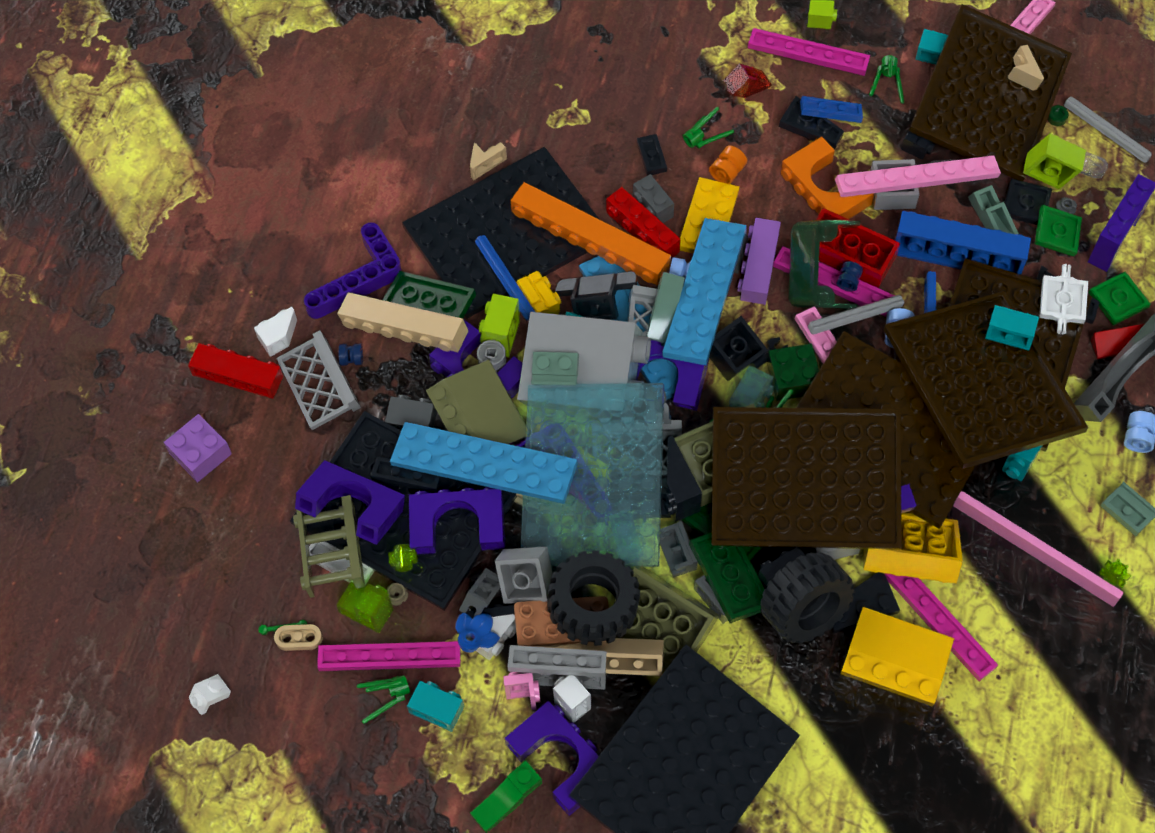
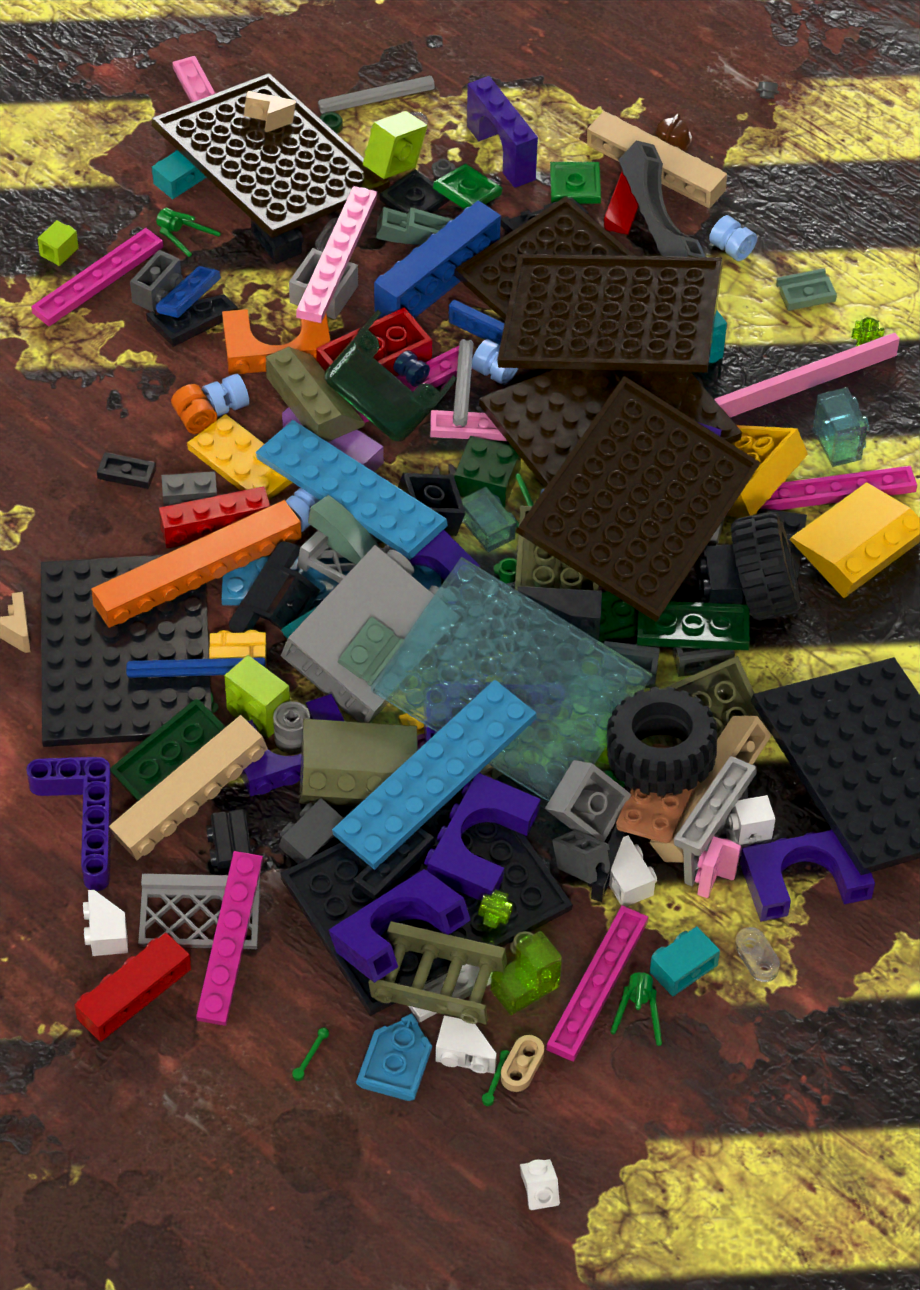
camera: 65 degrees left, 10 degrees down
medium lavender brick [164,414,232,482] -> none
dark blue wheel [339,343,363,366] -> none
blue plate [455,613,500,653] -> none
green slope [470,760,542,833] -> none
green plant [682,107,734,149] -> none
clear red slope [723,63,772,98] -> none
teal brick [985,305,1039,350] -> none
white plate [1039,264,1088,334] -> none
none -> dark grey brick [130,250,183,312]
none -> dark pink plate [196,851,263,1026]
none -> light blue wheel [202,374,249,417]
none -> black brick [206,809,252,875]
none -> olive slope [266,347,365,442]
none -> green hinge [292,1027,329,1081]
none -> dark azure tile [356,1013,432,1101]
none -> white slope [436,1015,496,1074]
none -> clear plate [735,927,780,982]
none -> clear light blue brick [812,387,869,467]

